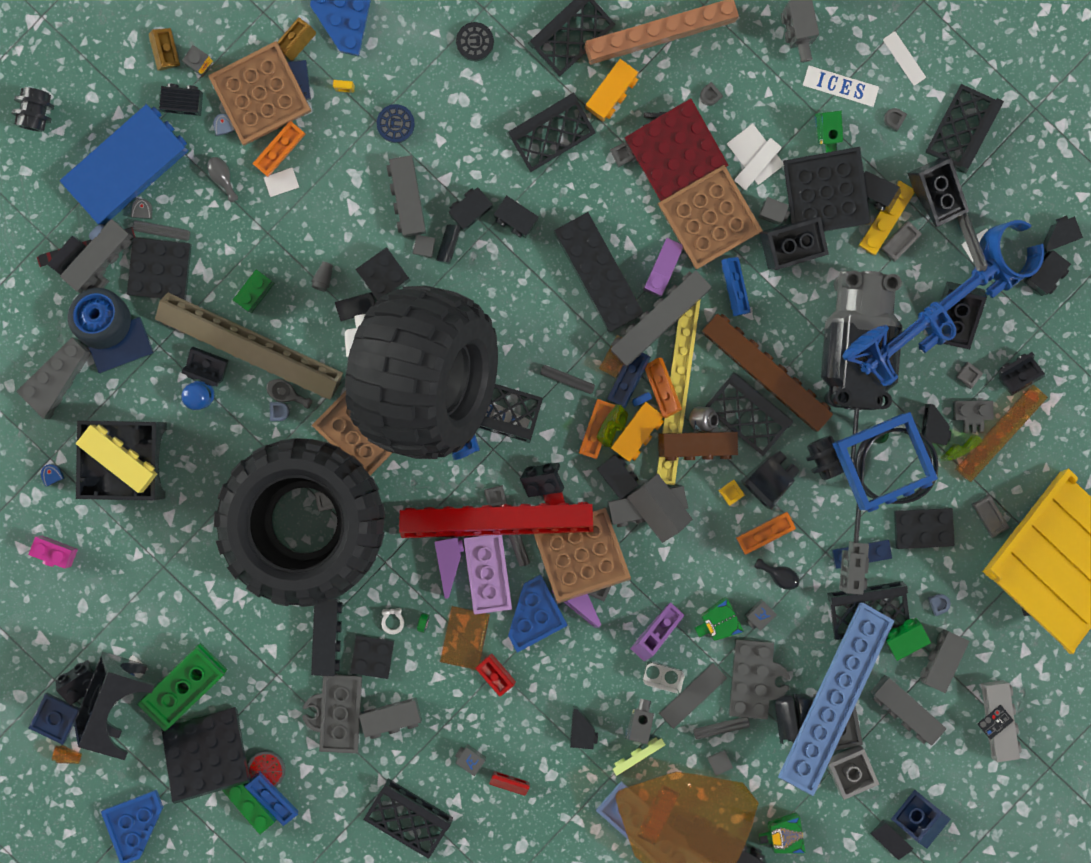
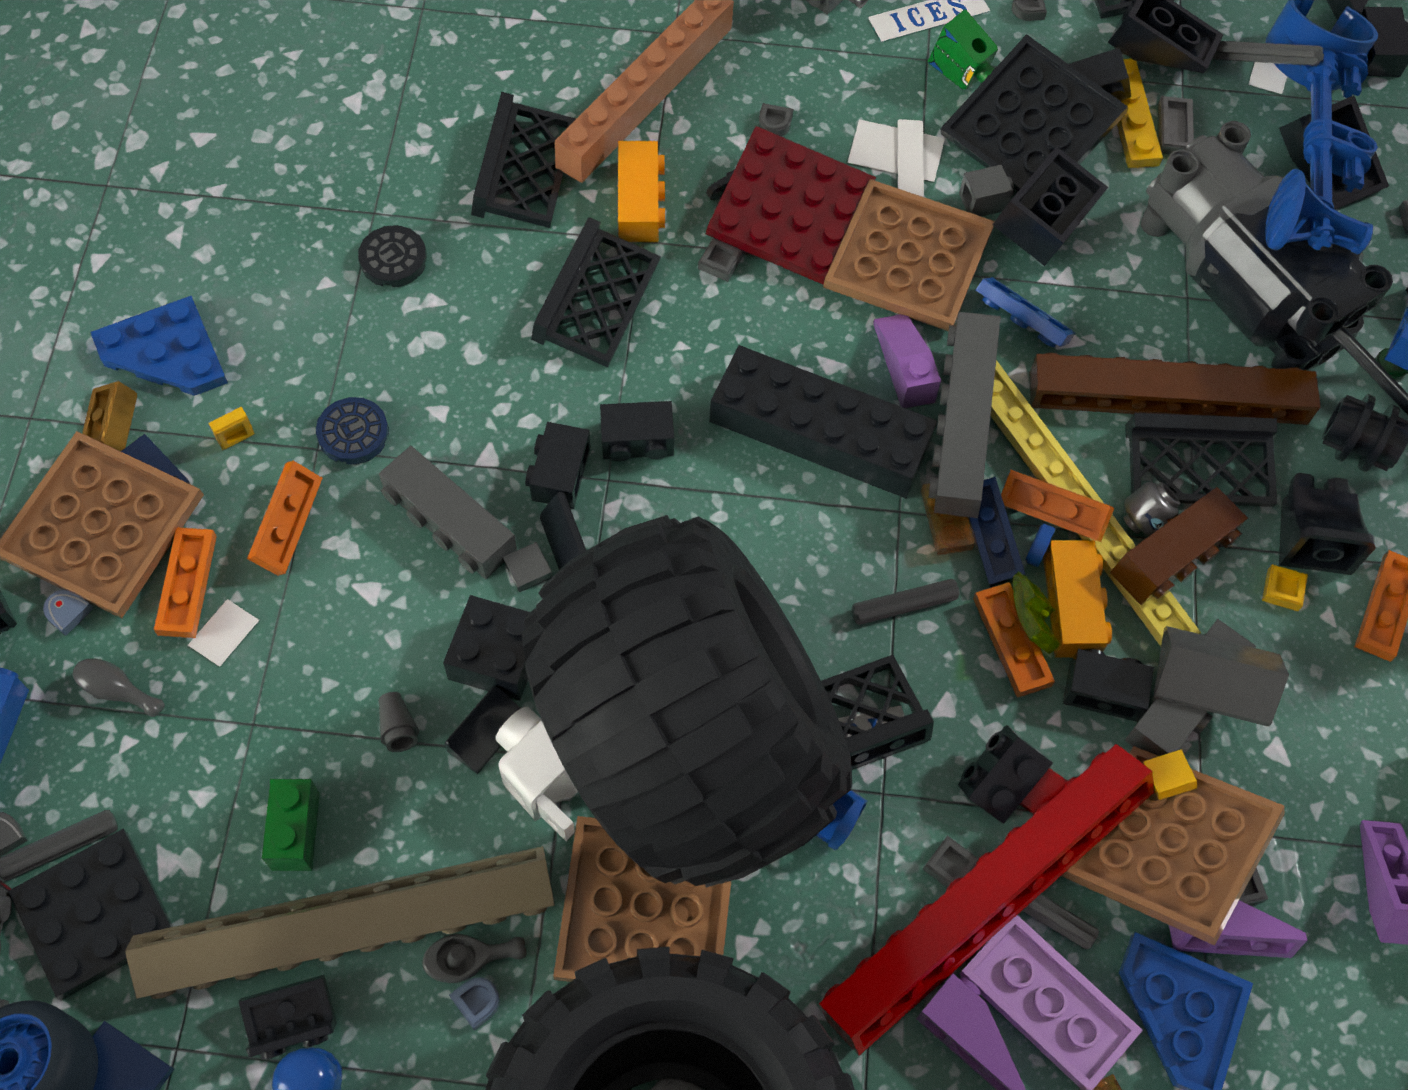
camera: 45 degrees left, 25 degrees down
none -> orange plate [247,460,323,576]
none -> yellow tile [1143,749,1197,800]

